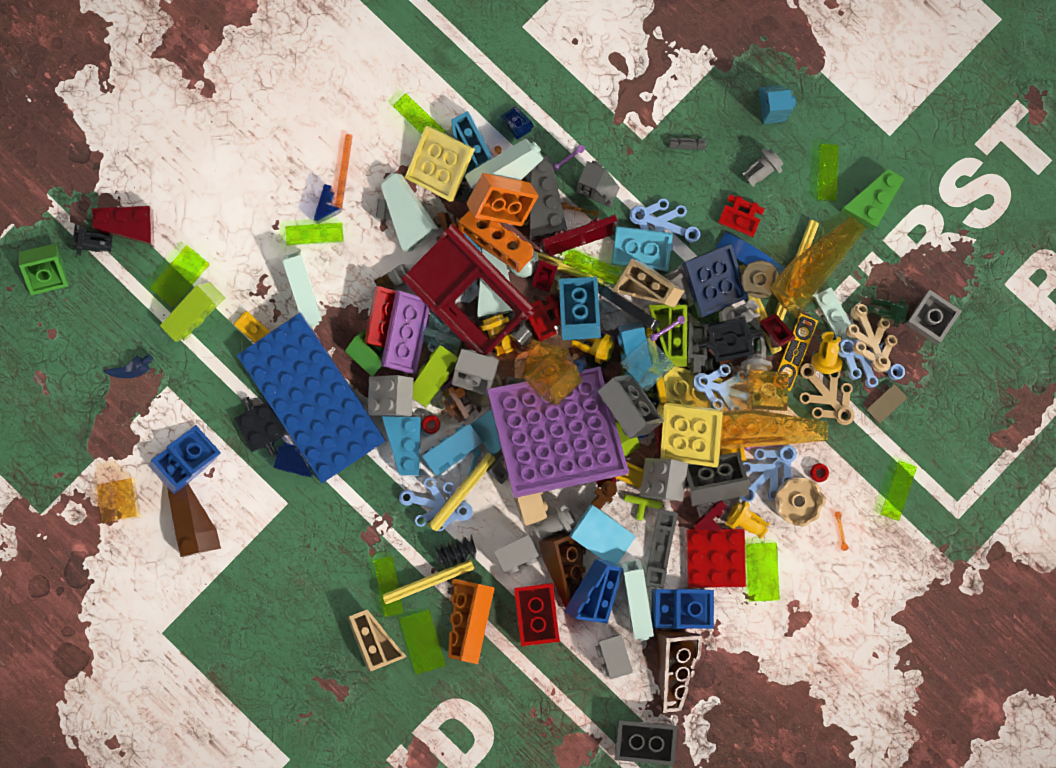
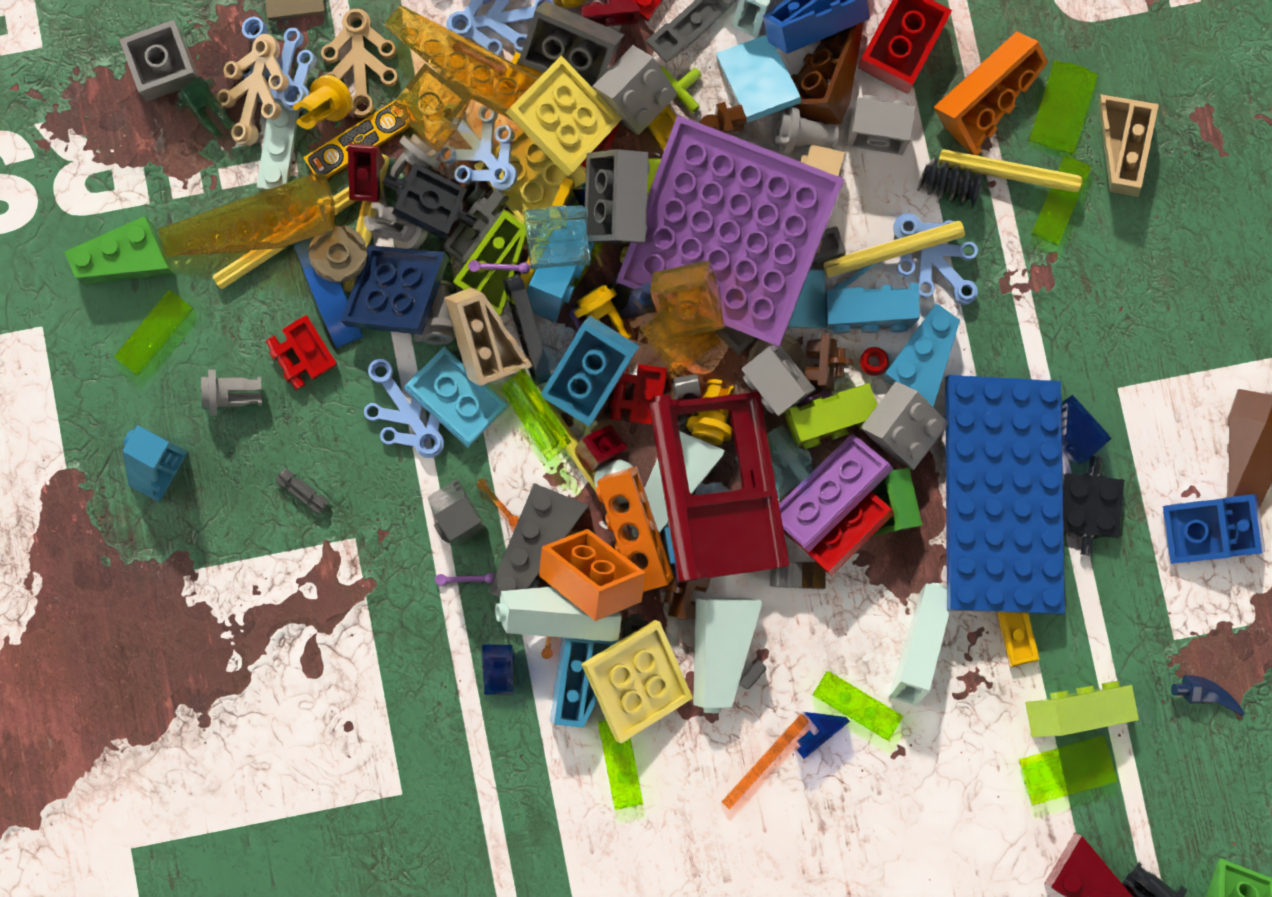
camera: 140 degrees left, 0 degrees up
dark red container [542,214,618,256] -> none

